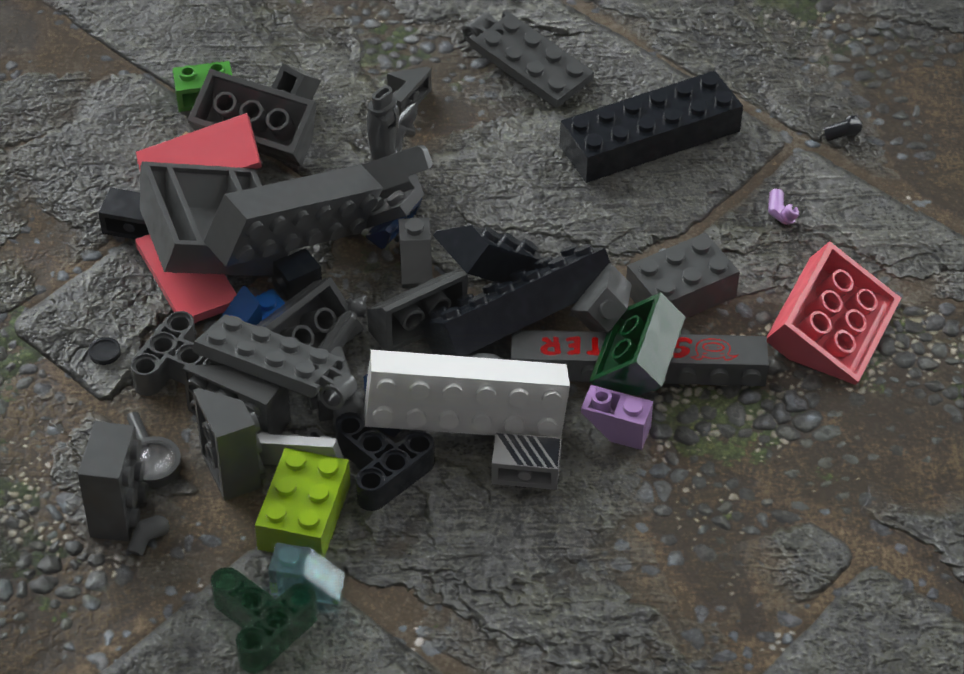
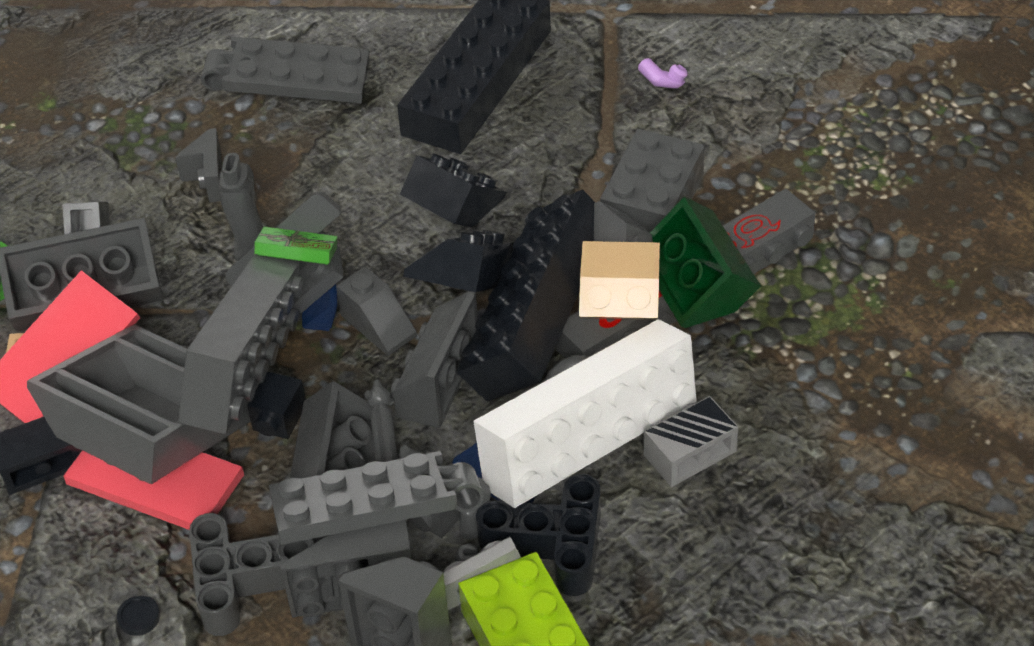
camera: 35 degrees left, 0 degrees up
blue slope [220,286,285,326] -> none
lavender slope [581,385,653,450] -> none
coral slope [767,241,901,385] -> none
none -> bright green tile [254,227,338,265]
none -> black slope [400,153,507,227]
none -> tan slope [579,241,660,320]

